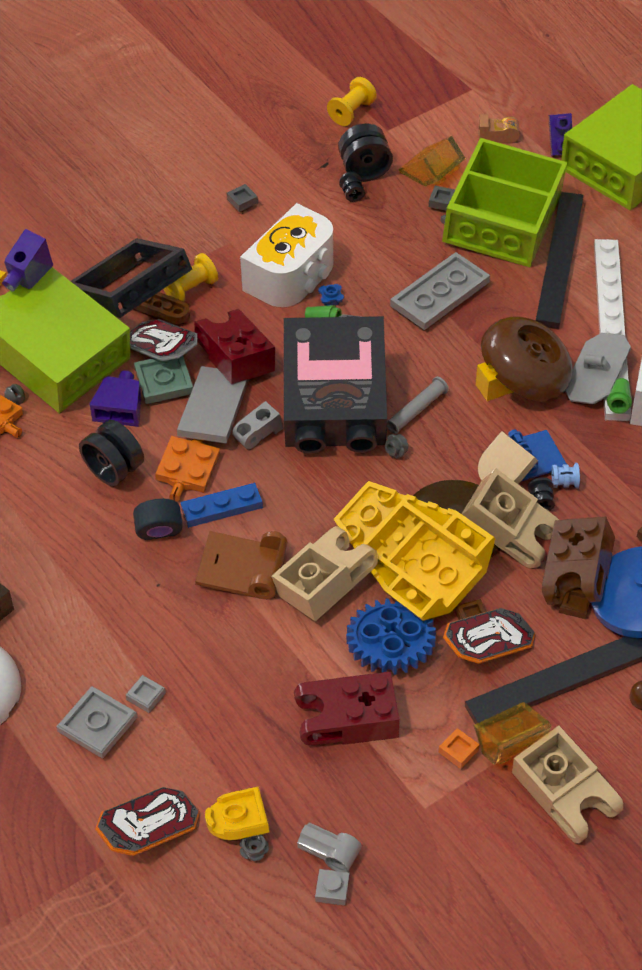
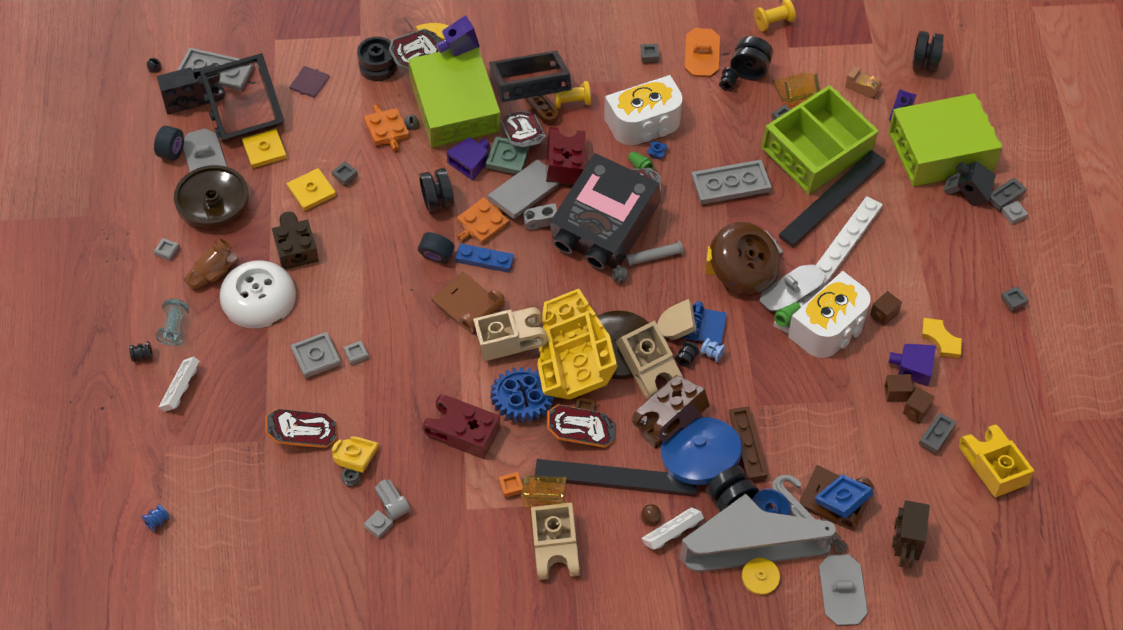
camera: 30 degrees right, 5 degrees up
none -> orange shield [684,28,720,76]
none -> black wheel [912,31,944,72]

